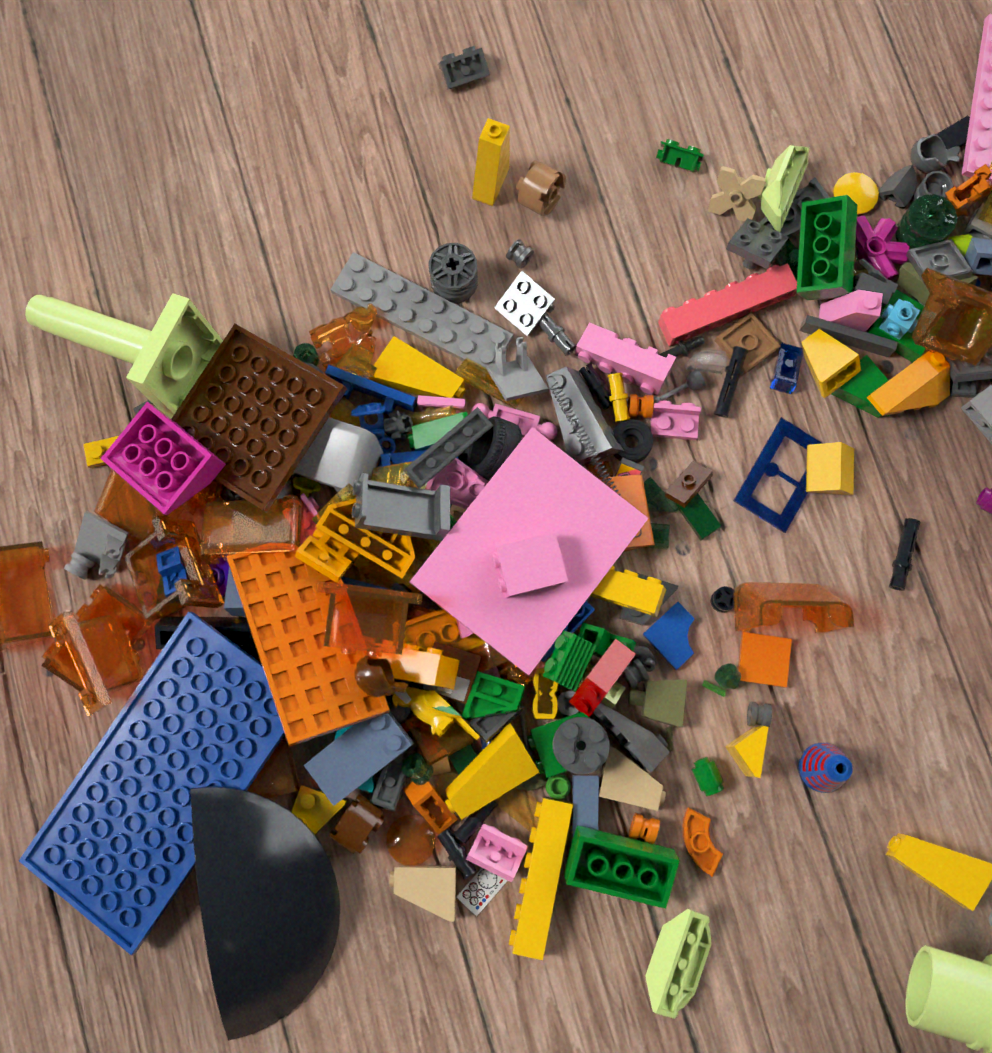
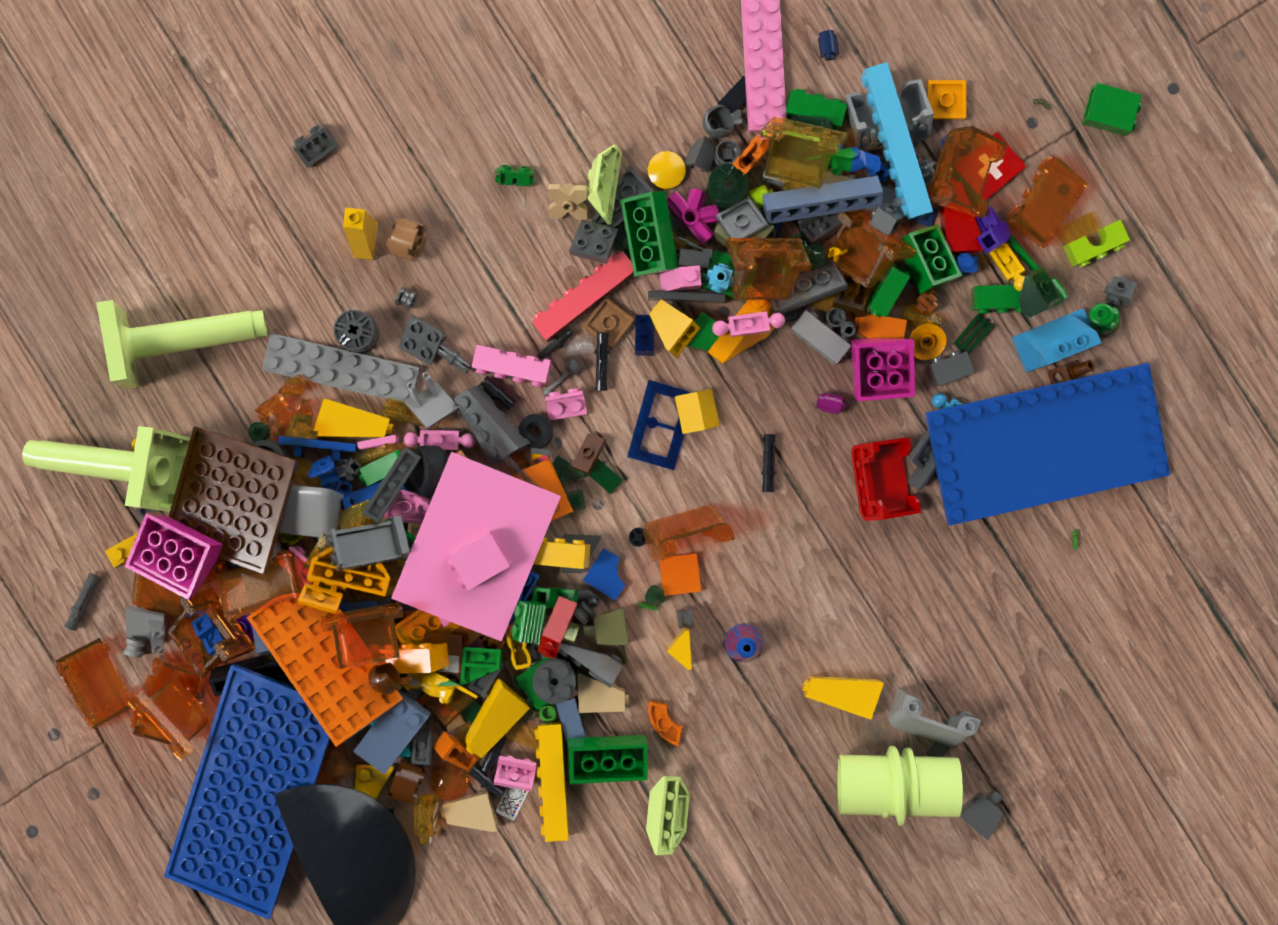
camera: 20 degrees left, 10 degrees up
clear green wheel [402,753,434,785] -> none
yellow pin [608,373,630,422] -> none
orange wheel [628,394,654,418] -> none
orange wheel [629,812,660,844] -> none
green brick [691,757,724,797] -> none
none -> dark grey pin [64,573,101,631]
none -> yellowish green piece [96,300,268,389]
none -> clear yellow torso [414,794,439,844]
none -> bright pink plate [712,312,785,337]

